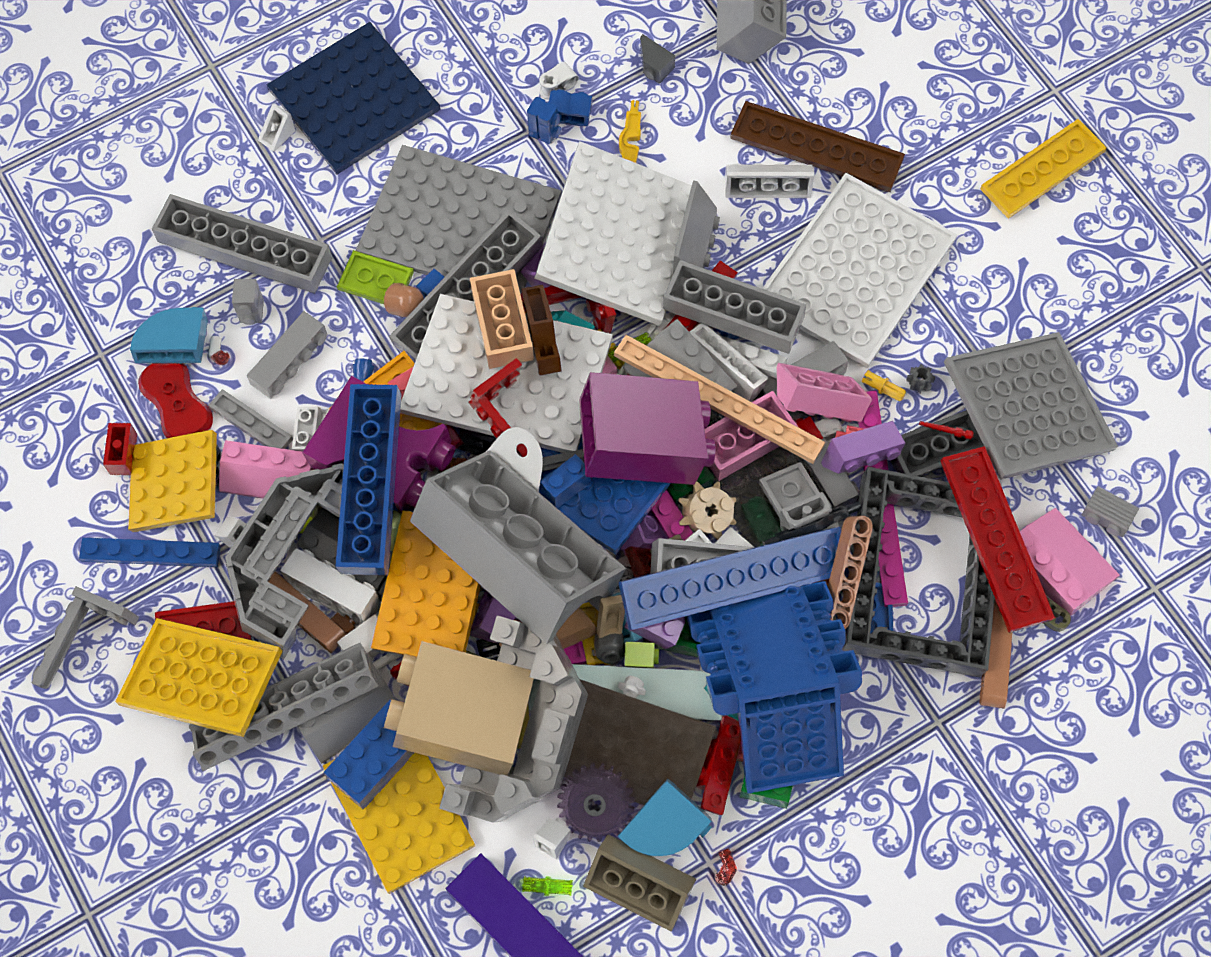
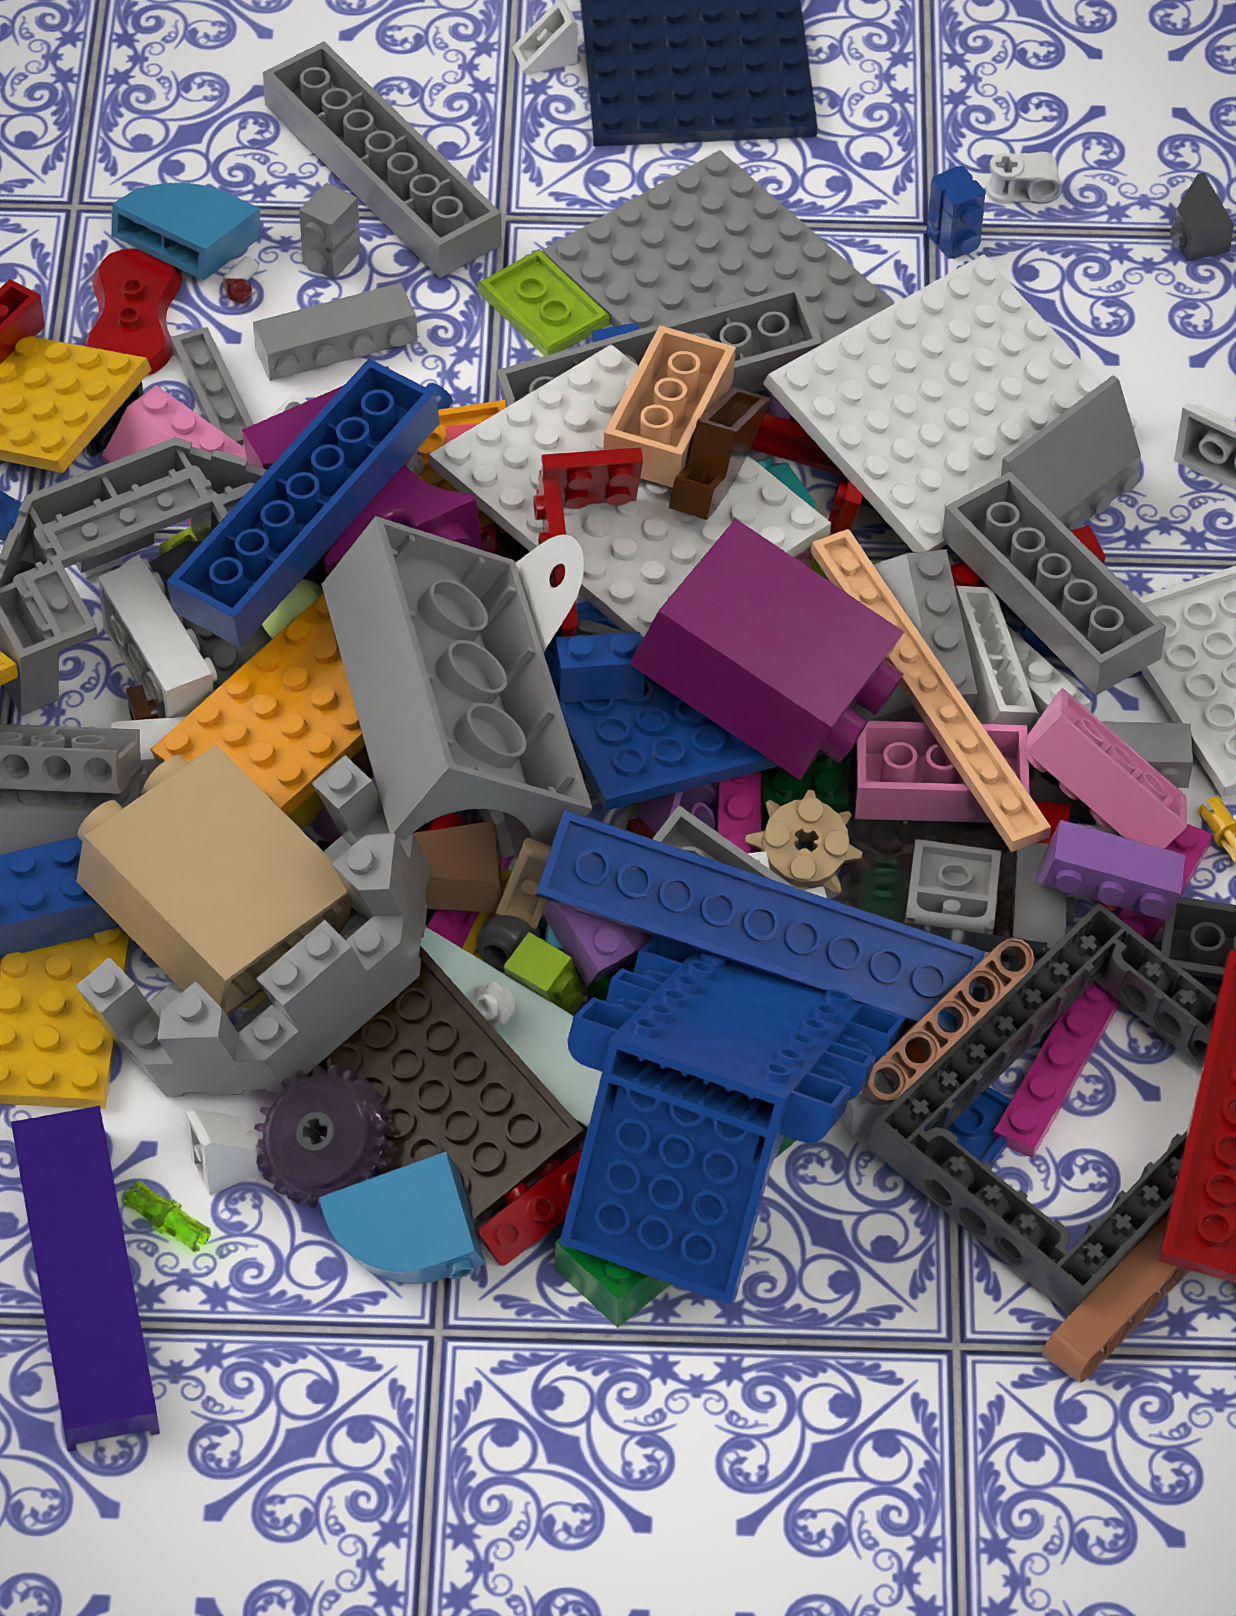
camera: 30 degrees right, 15 degrees down
nougat beam [268,572,347,653] -> none
nougat helmet [384,283,424,318] -> none
blue brick [549,89,592,126] -> none
dark tan slope [583,834,696,932] -> none
yellow piece [619,100,641,163] -> none
clear red arm [715,848,737,886] -> none

